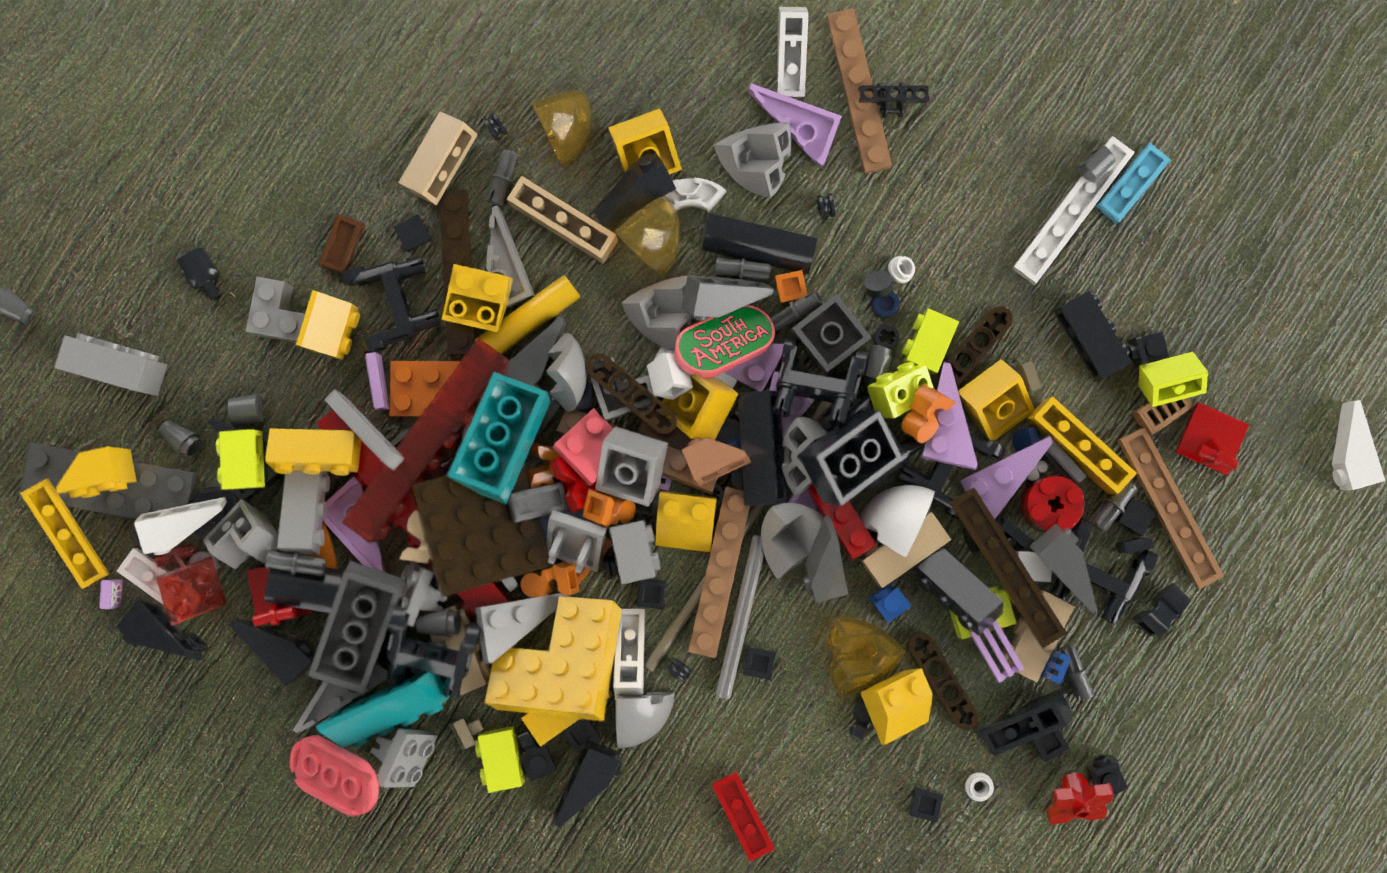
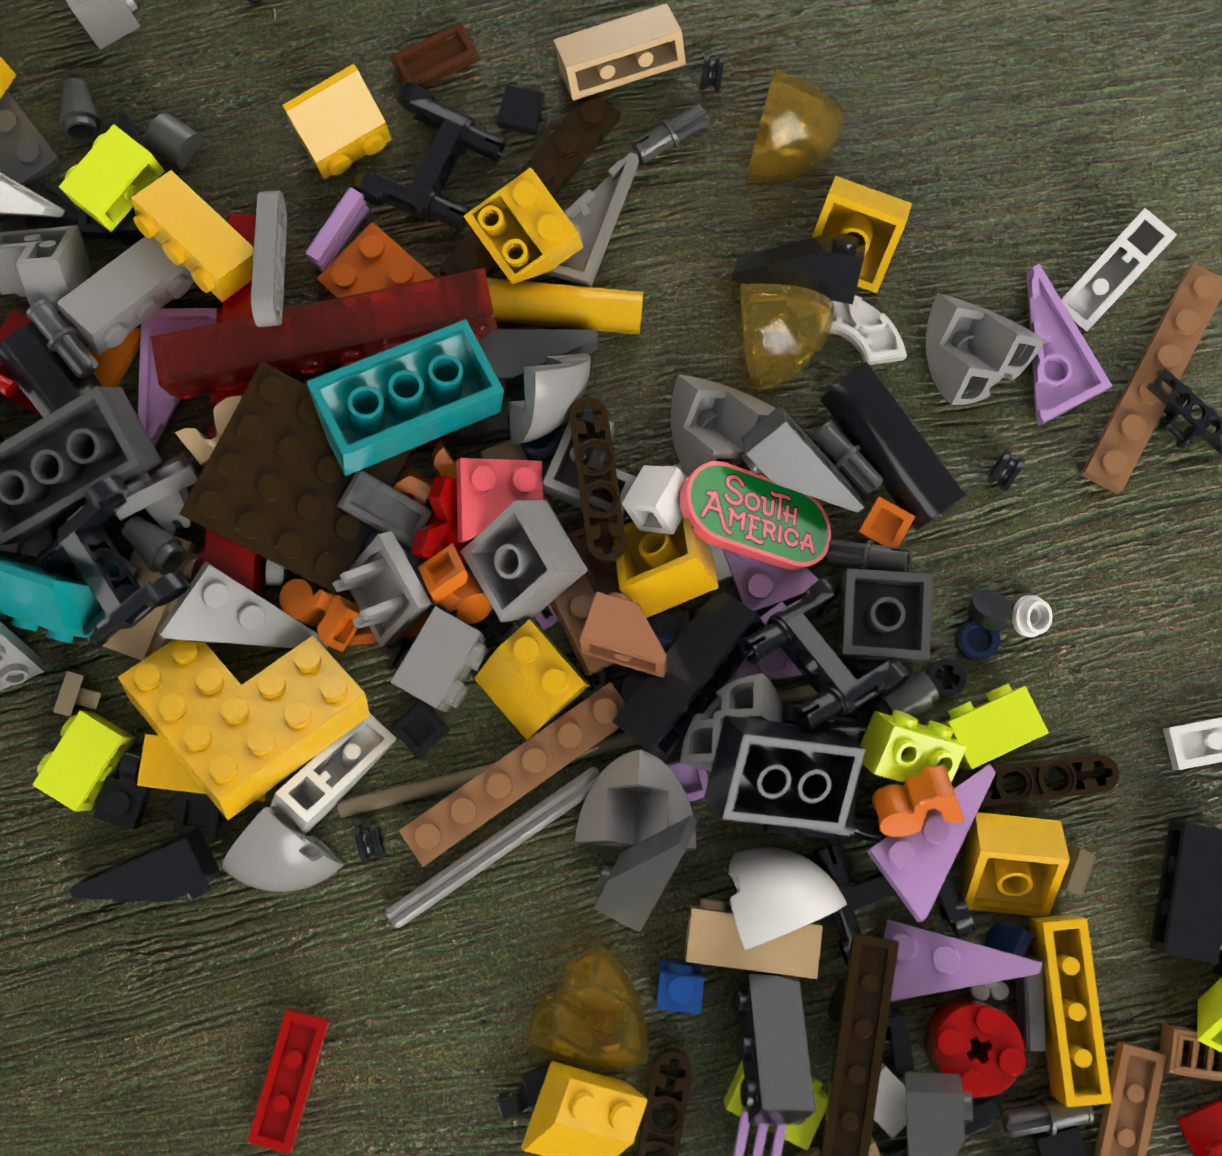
camera: 45 degrees right, 5 degrees down
light grey brick [246,277,305,343] -> none
tan brick [507,176,618,264] -> none
black tile [743,646,776,680] -> none
red plate [807,485,876,561] -> none

